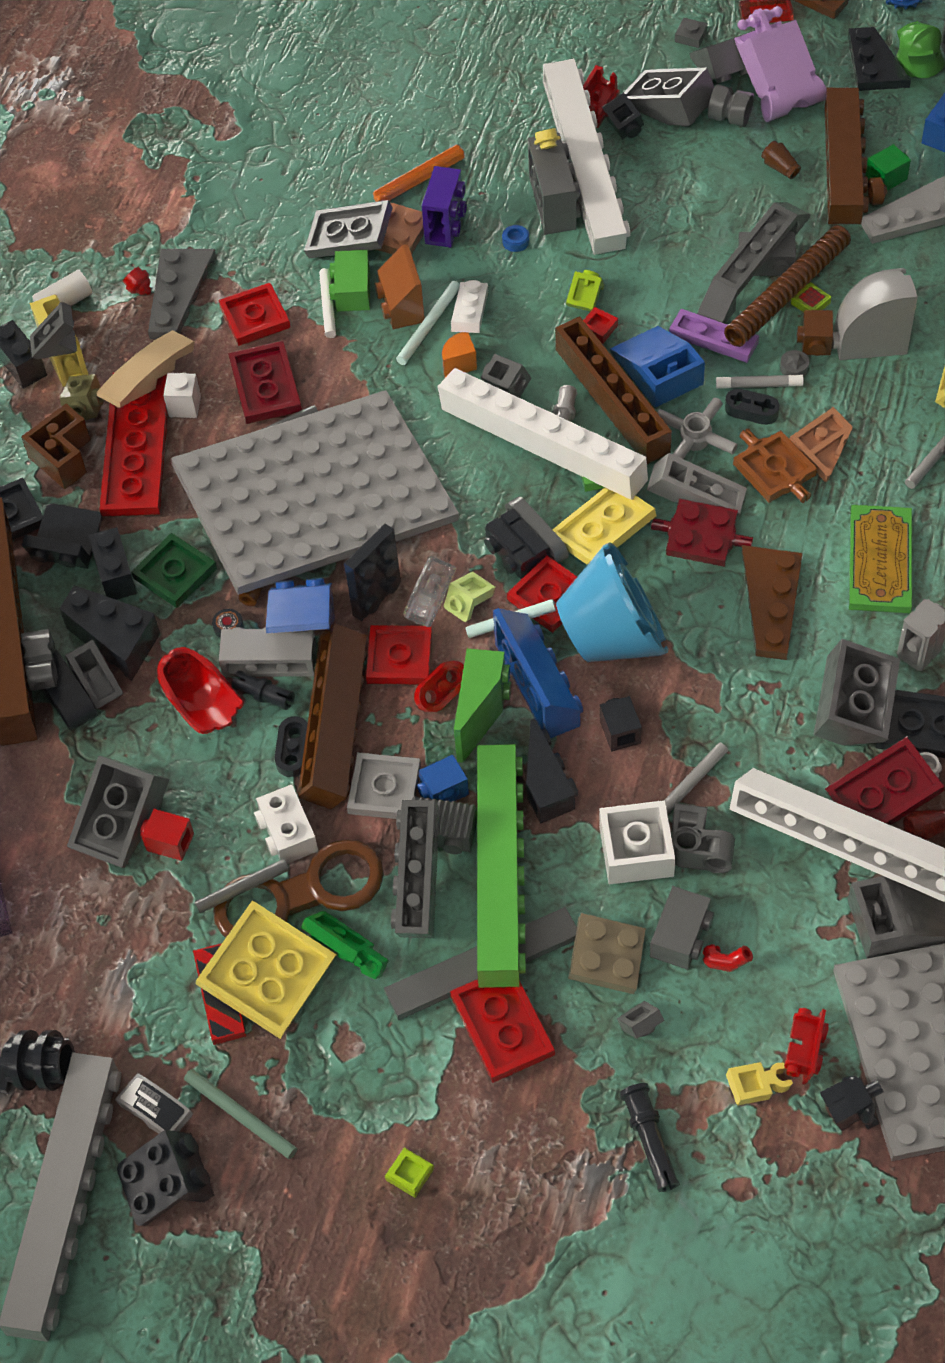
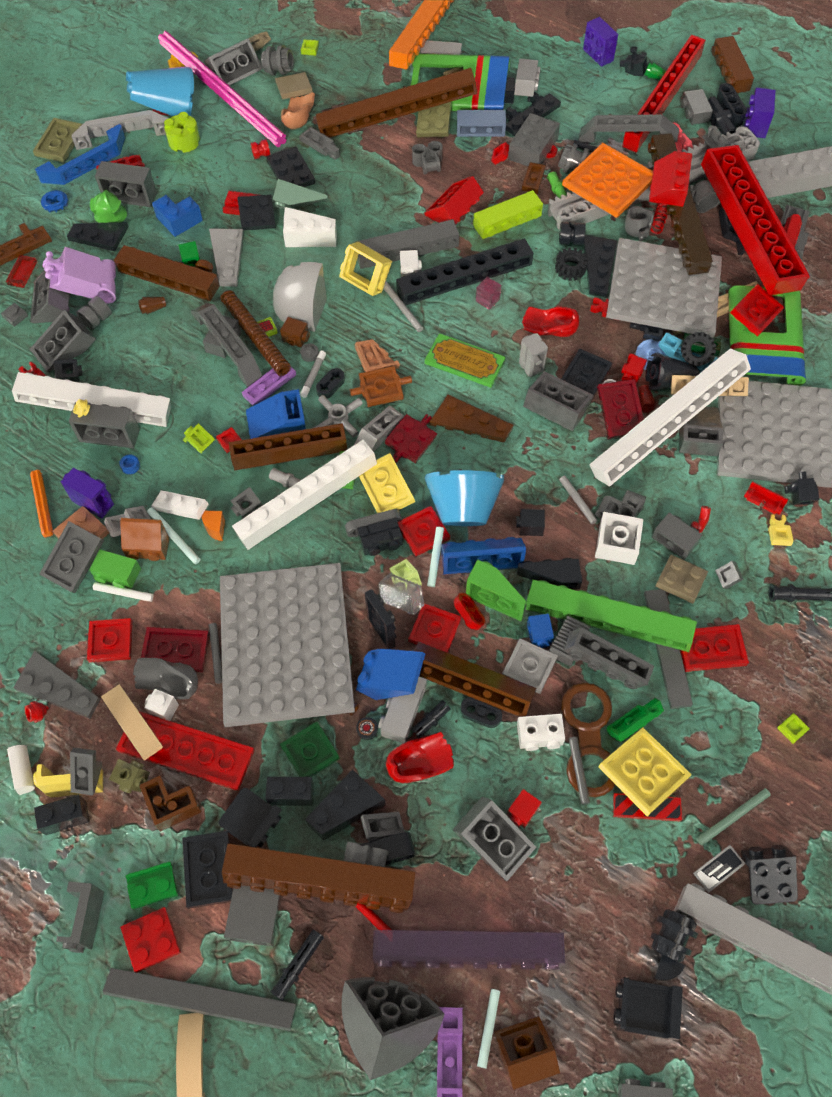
camera: 75 degrees left, 5 degrees up
none -> light grey slope [104,506,151,537]
none -> dark grey hair [133,658,199,699]

